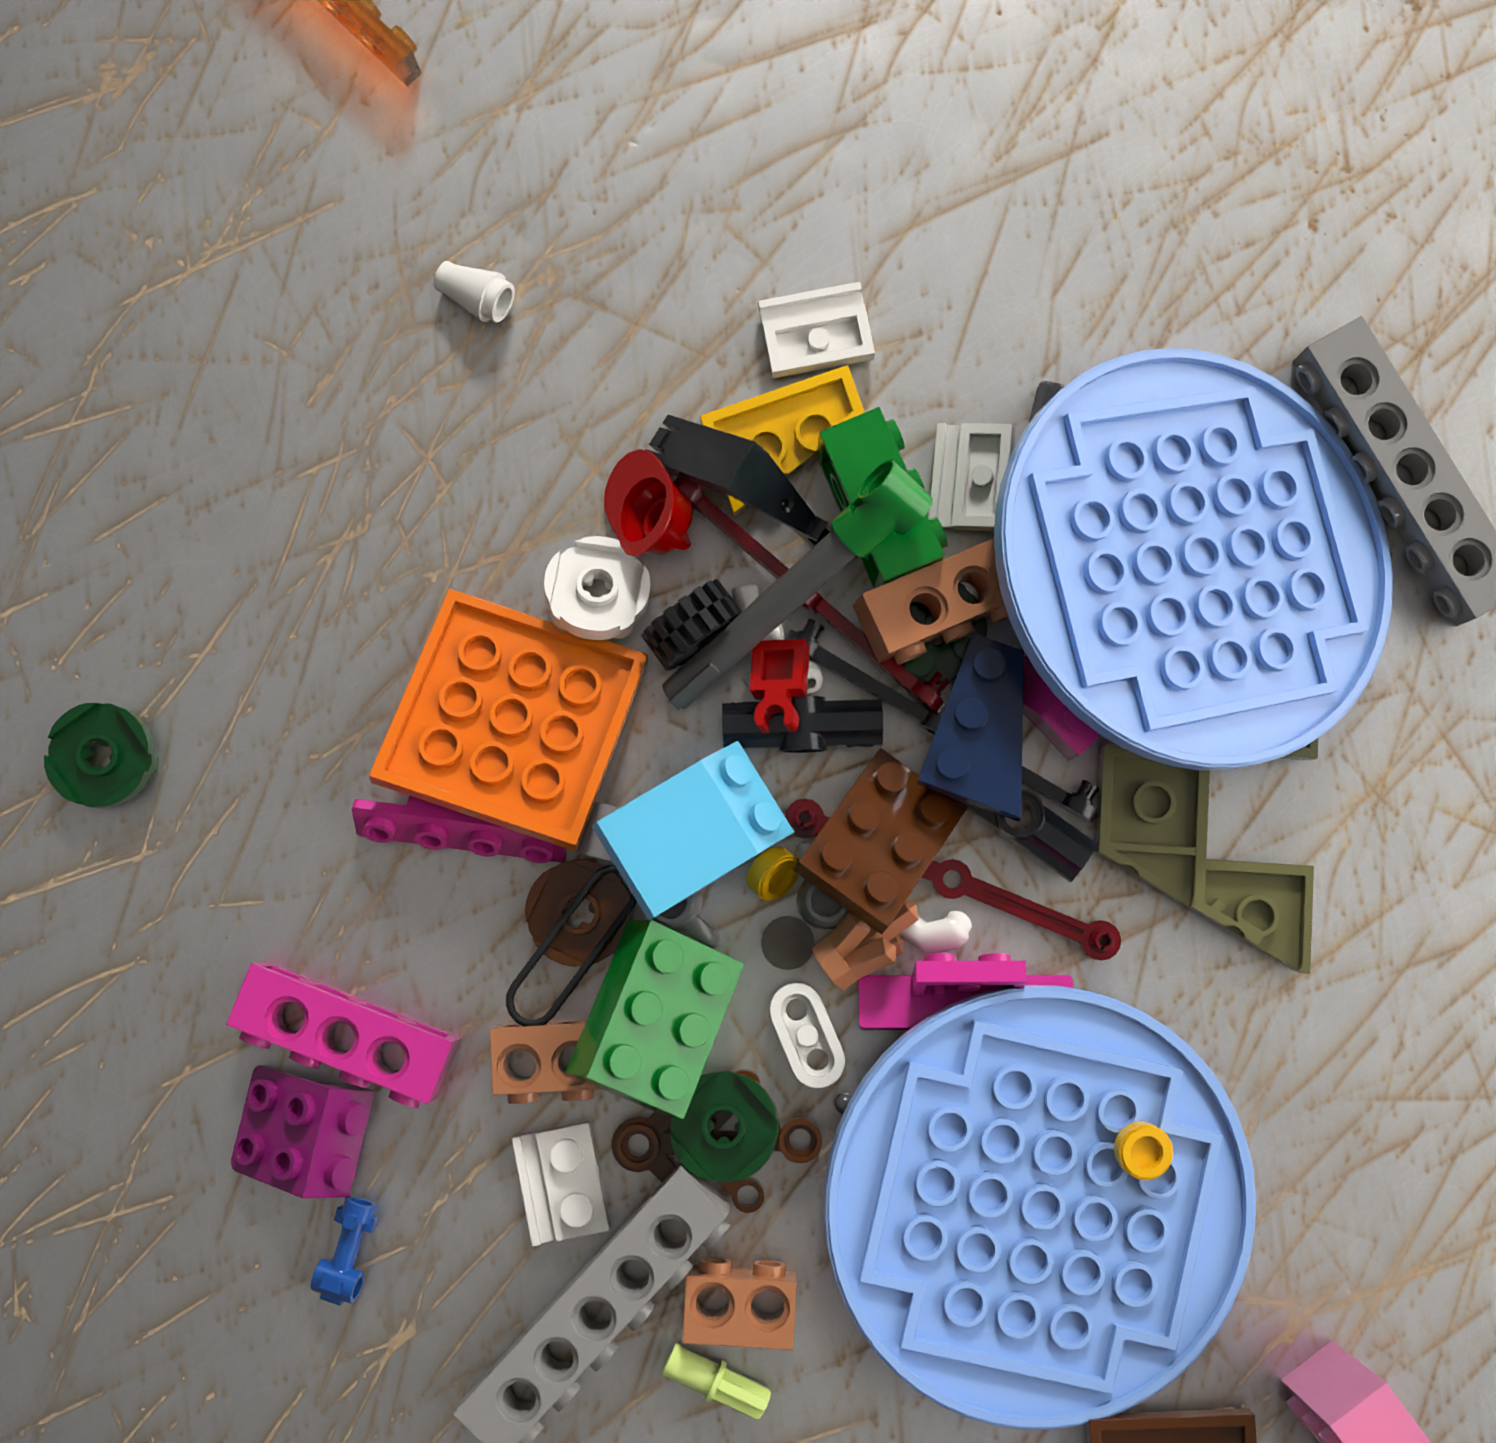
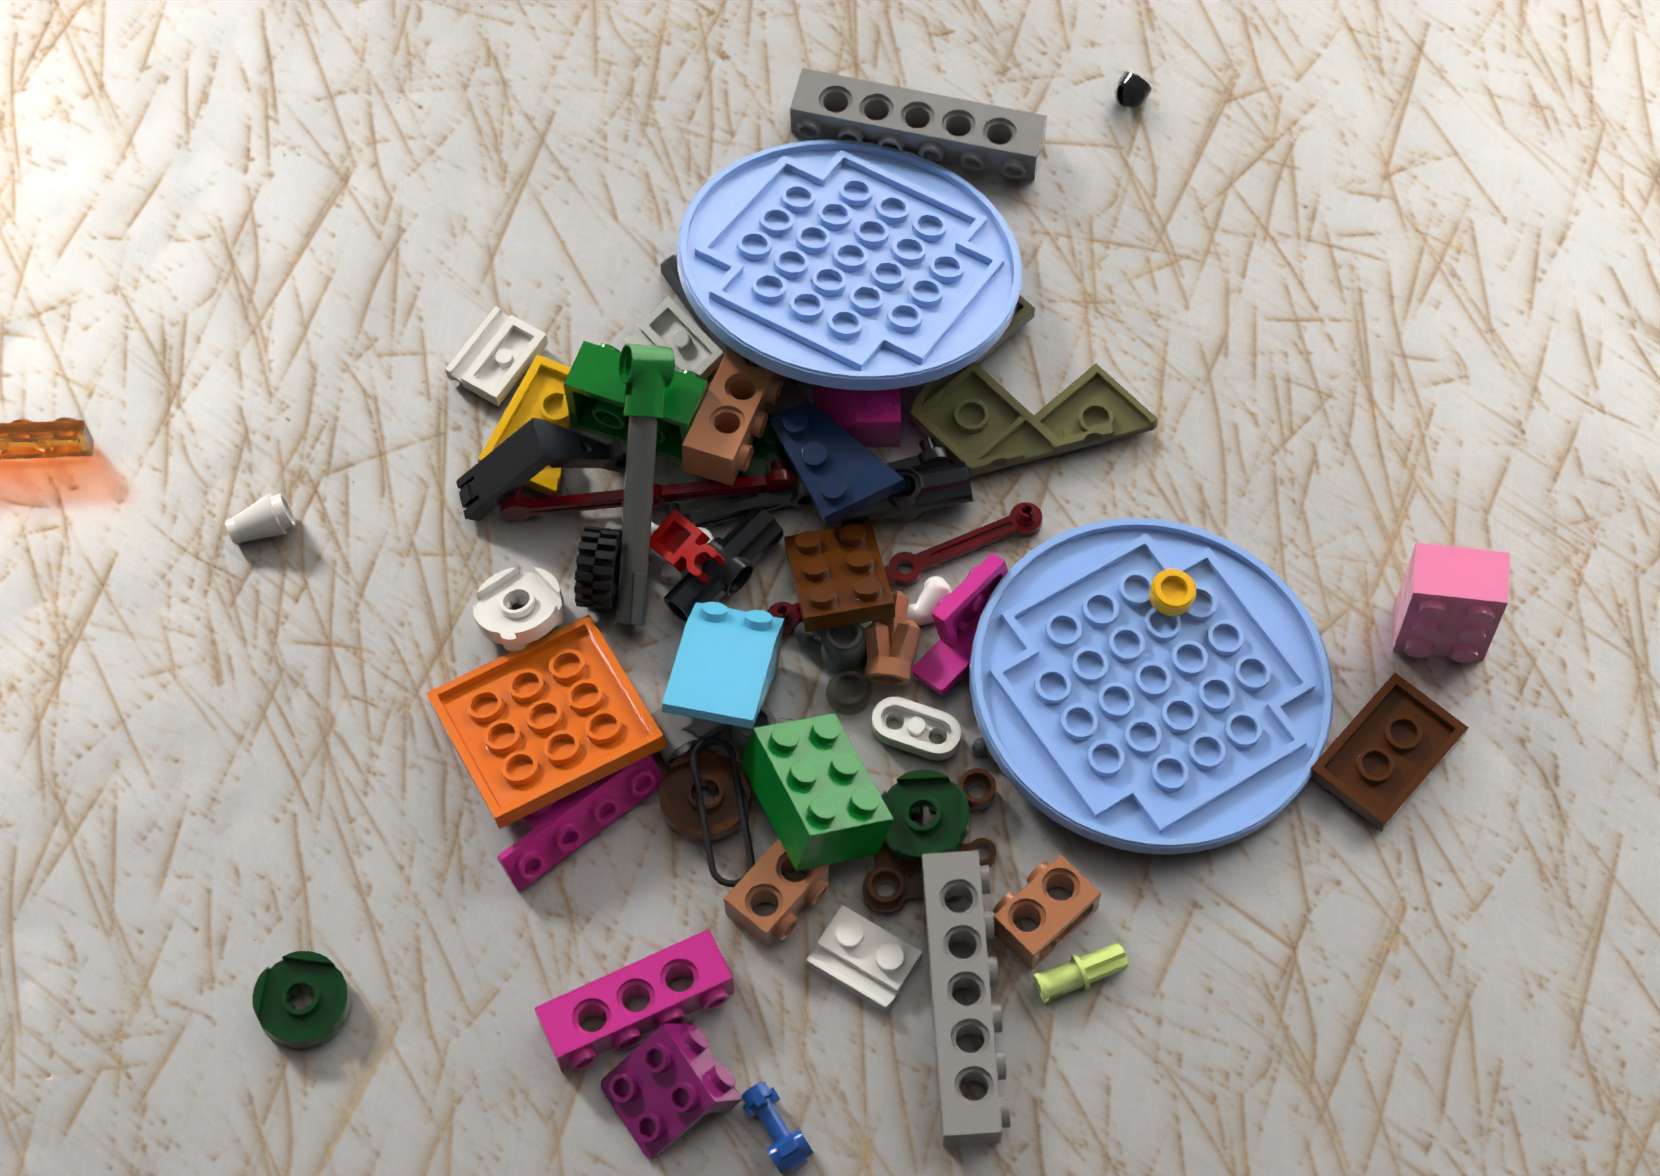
camera: 50 degrees left, 20 degrees down
red piece [604,449,693,557] -> none
yellow tile [746,846,799,901] -> none

